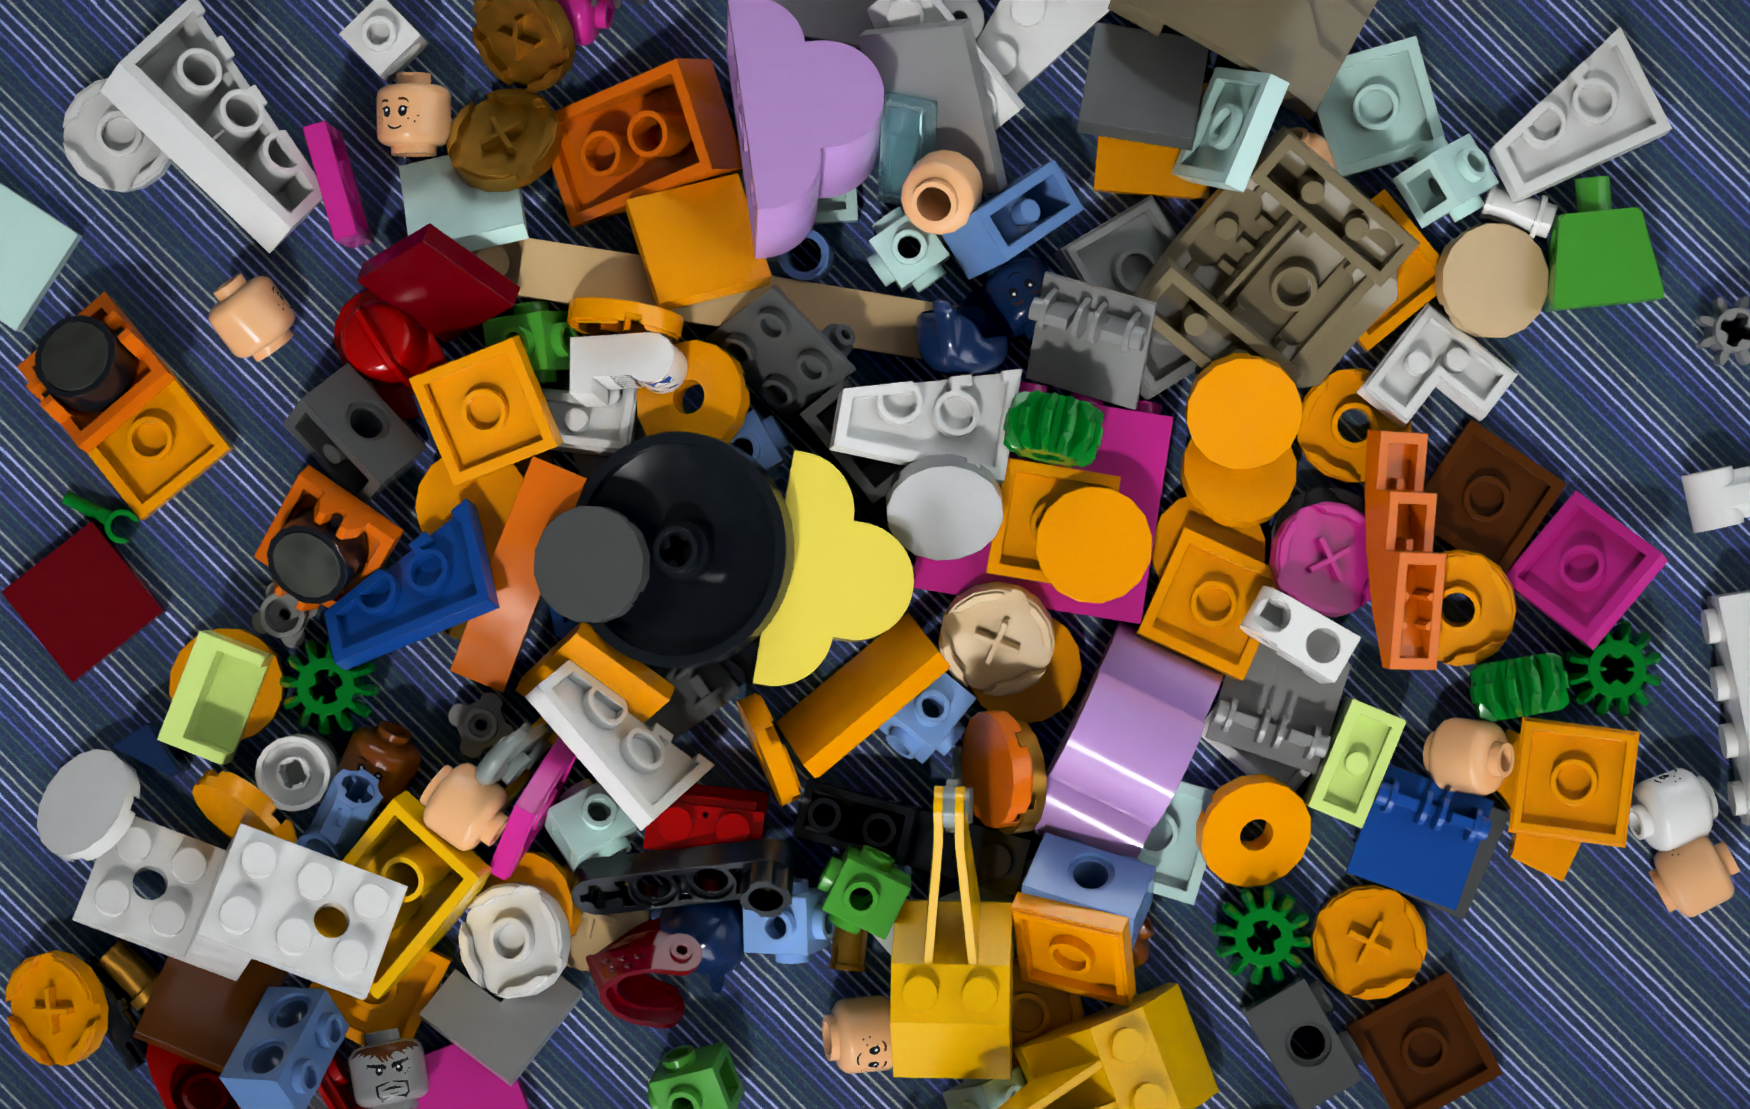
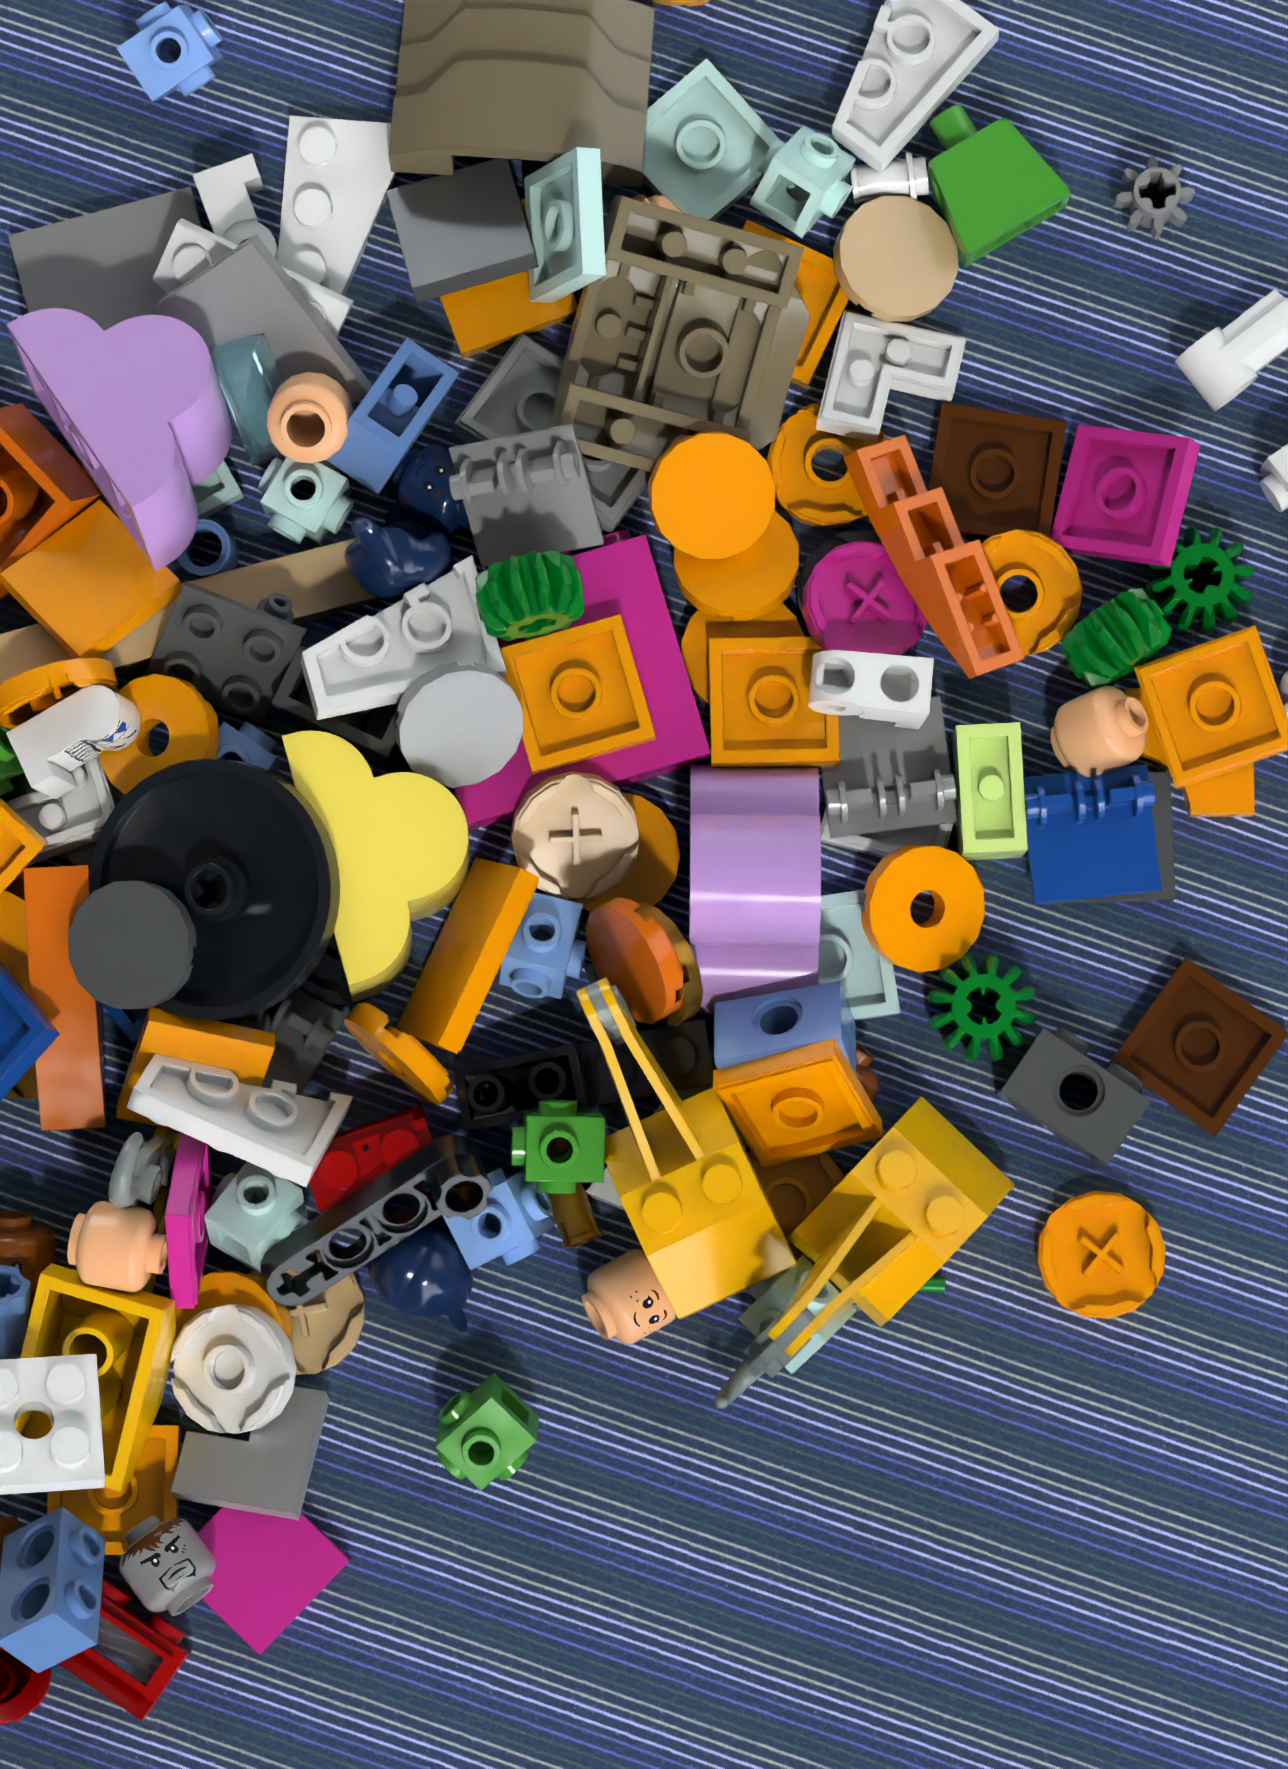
camera: 20 degrees left, 5 degrees down
light grey plate [448,692,514,758] -> none
dark red helmet [586,918,703,1029] -> none
light orange tile [1035,486,1153,603] -> none
light orange tile [1311,883,1428,1000] -> none

